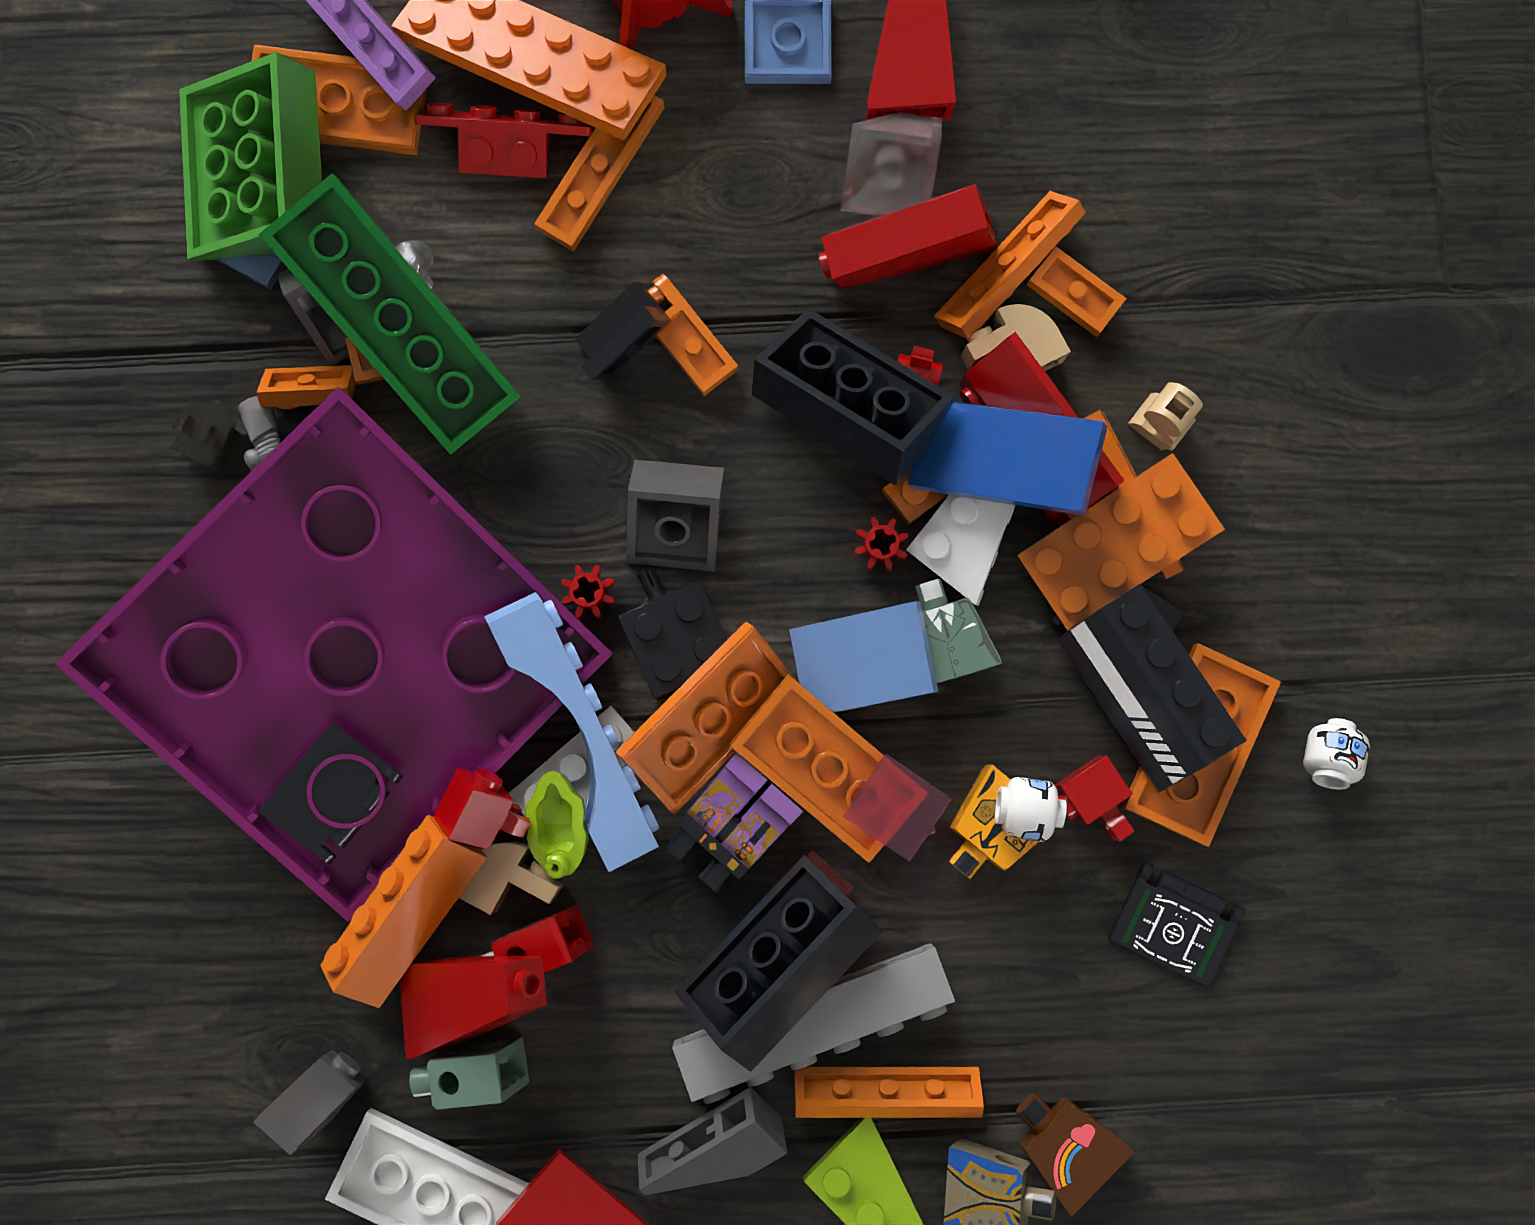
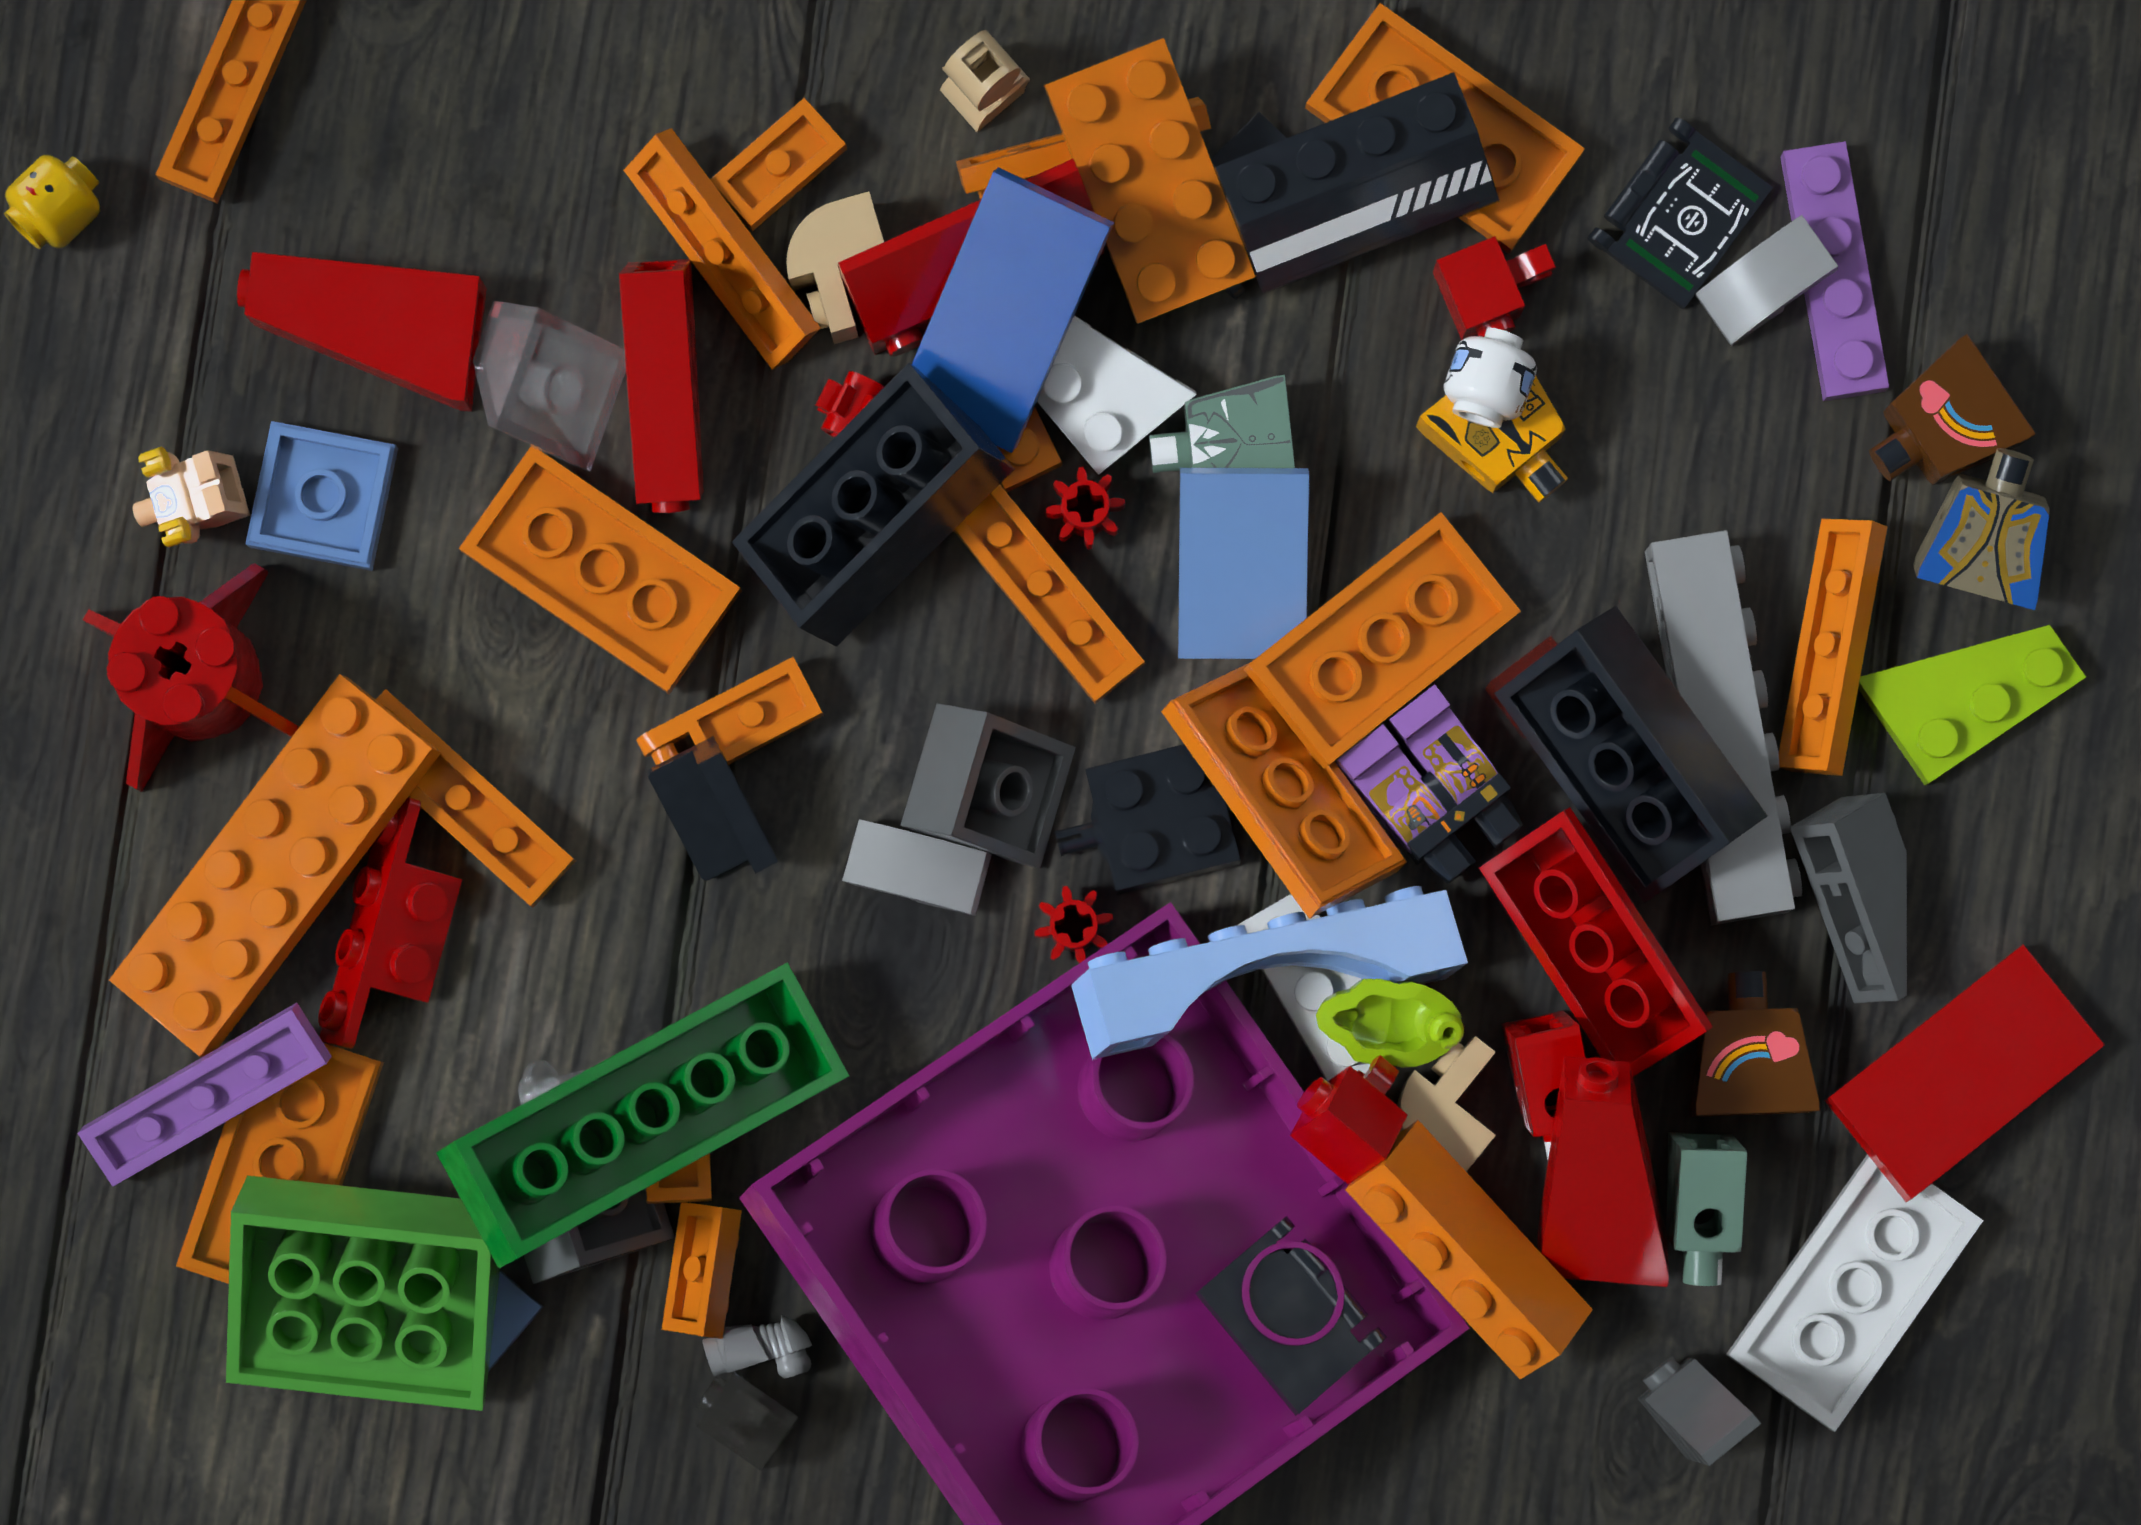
camera: 70 degrees left, 0 degrees up
clear pink piece [843,753,952,862] -> none
none -> orange plate [459,445,742,695]
none -> light grey slope [842,819,992,916]
none -> orange plate [953,484,1145,704]
none -> red slope [1479,807,1713,1077]
none -> reddish brown torso [1689,971,1820,1117]
none -> light grey slope [1695,215,1838,347]
none -> medium lavender plate [1780,141,1889,401]

